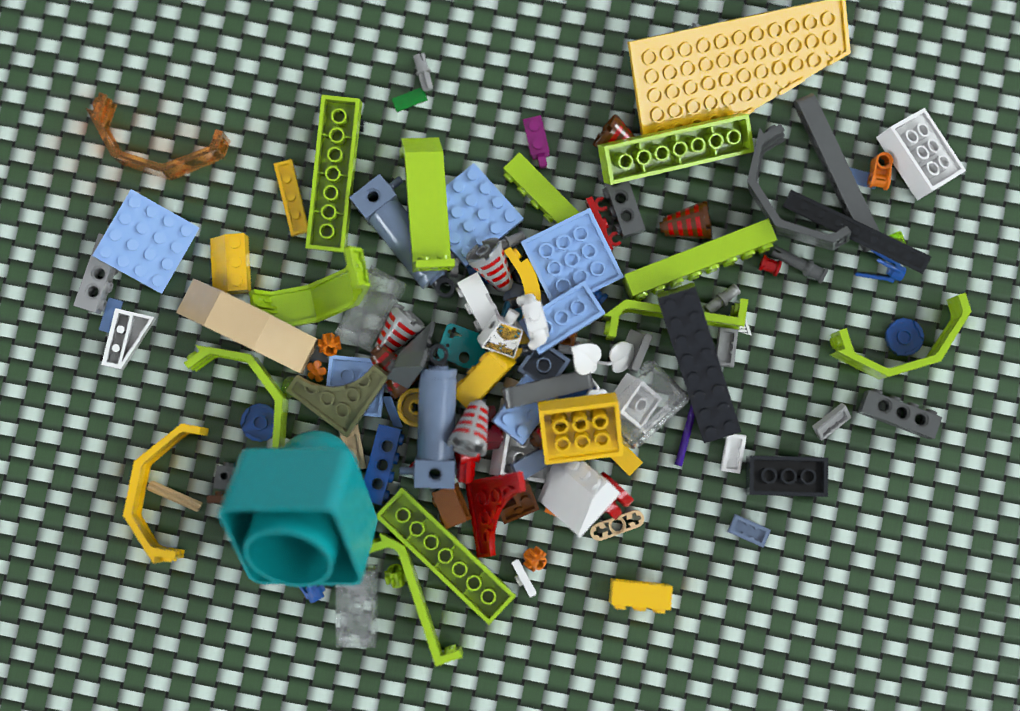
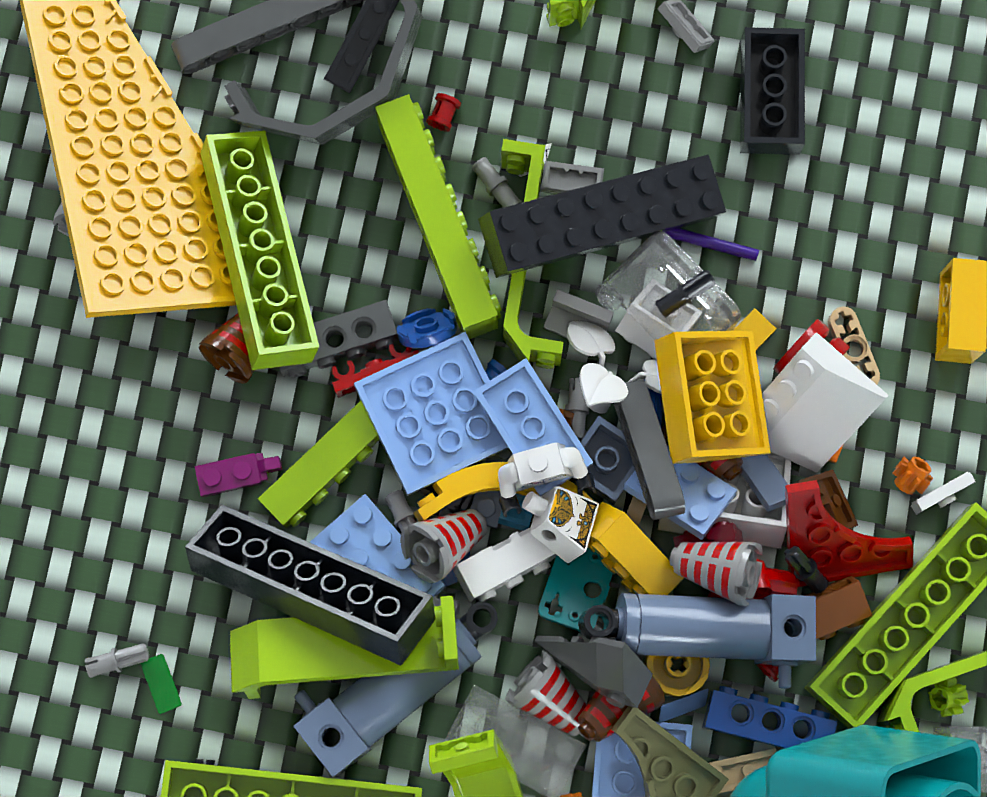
camera: 90 degrees left, 5 degrees down
reddish brown cone [659,201,713,239] -> none
white plate [720,434,747,474] -> none
sand blue plate [727,514,771,548] -> none
dark grey pin [770,245,829,284] -> none
none -> black brick [185,505,436,666]
none -> blue tile [396,308,458,348]
none -> black axle [655,270,716,318]
none -> black axle [784,546,828,594]

